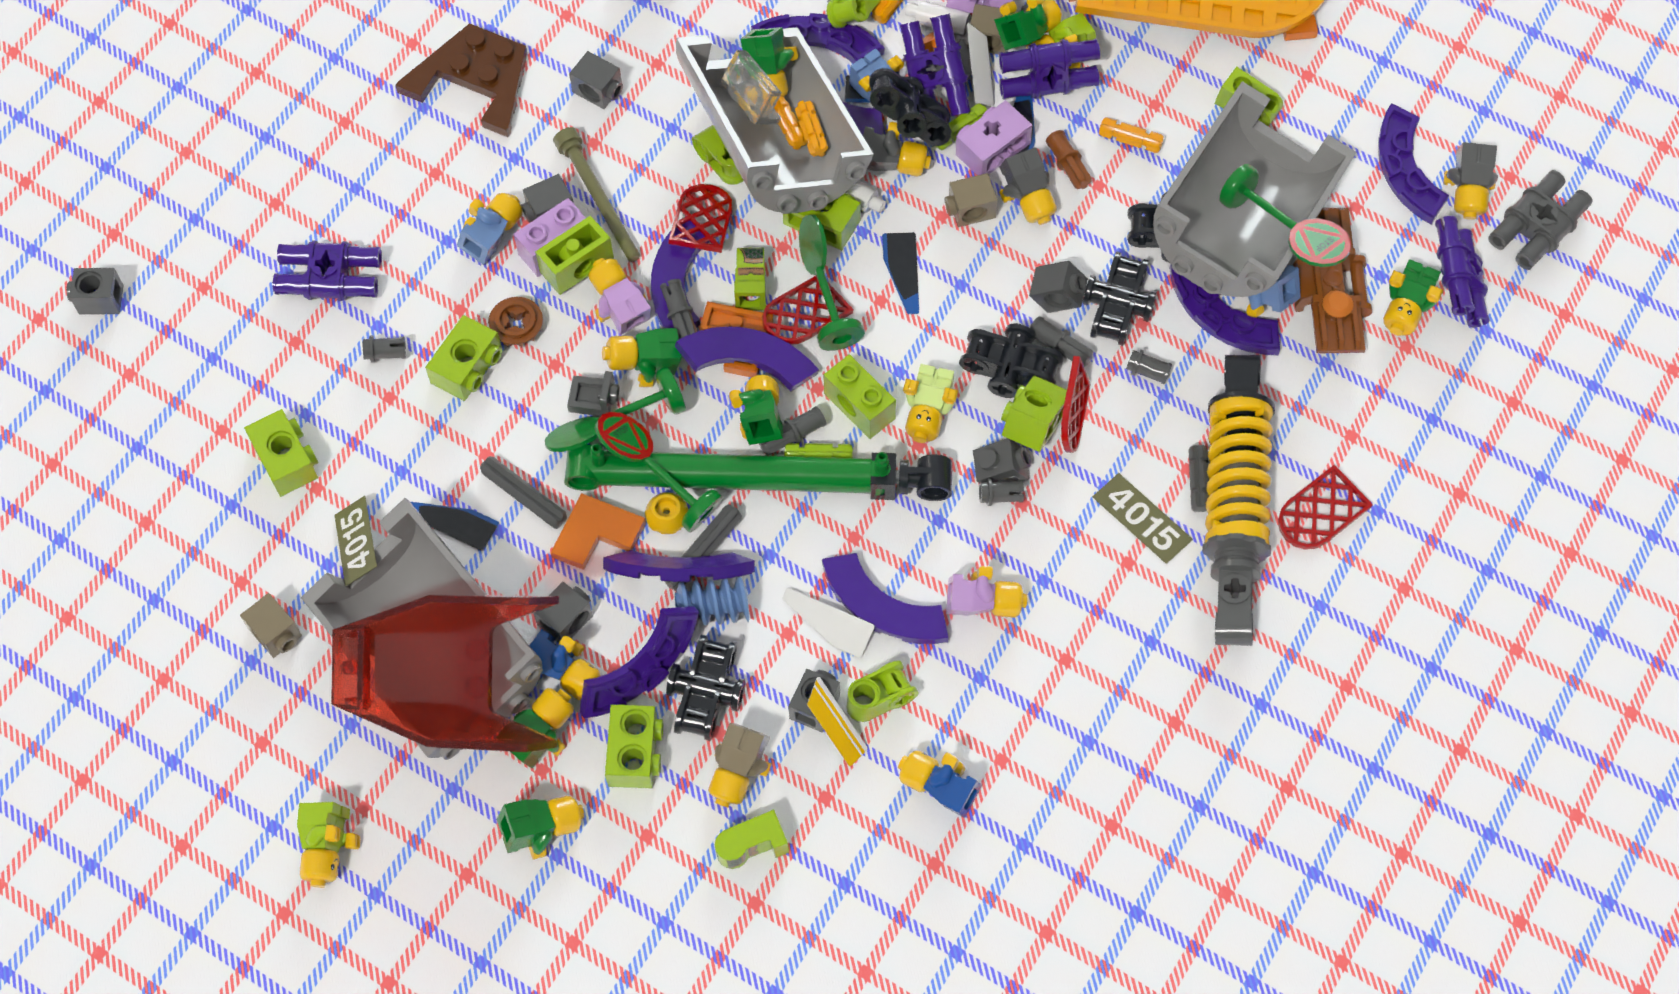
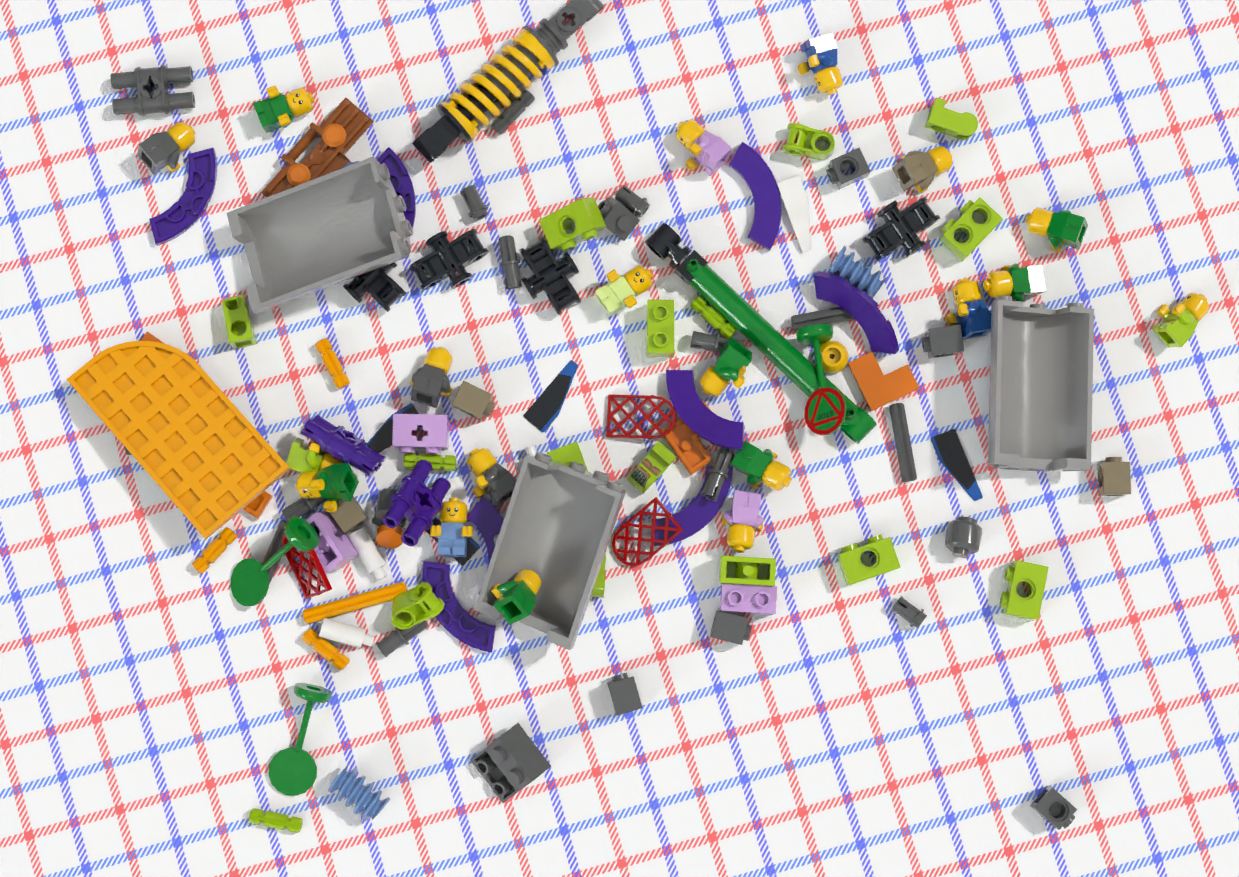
camera: 140 degrees left, 20 degrees up
dark purple pin [272,240,382,301] -> none
clear red windscreen [331,595,559,752] -> none
olive sticker [334,495,377,586] -> none
reddish brown wing [395,23,527,137] -> none
medium blue piece [457,193,523,265] -> none
dark orange gear [488,297,543,348] -> none
green piece [544,367,686,452] -> none
olive piece [553,127,640,262] -> none
dark grey bracket [567,371,620,416] -> none
dark purple tile [579,606,699,718] -> none
clear bracket [720,50,782,125] -> none
light orange axle [770,96,807,150] -> none
light orange axle [795,100,829,157] -> none
green piece [799,214,865,351] -> none
yellow sticker [807,677,868,766] -> none
black axle [869,68,952,146] -> none
white sticker [967,23,994,105] -> none
dark grey brick [1029,261,1088,313] -> none
dark orange axle [1046,130,1092,190] -> none
red window [1061,356,1091,453] -> none
olive sticker [1092,473,1193,564] -> none
green piece [1219,164,1351,267] -> none
red window [1278,464,1373,550] -> none
dark purple pin [1435,216,1490,328] -> none
none -> dark grey head [945,516,982,558]

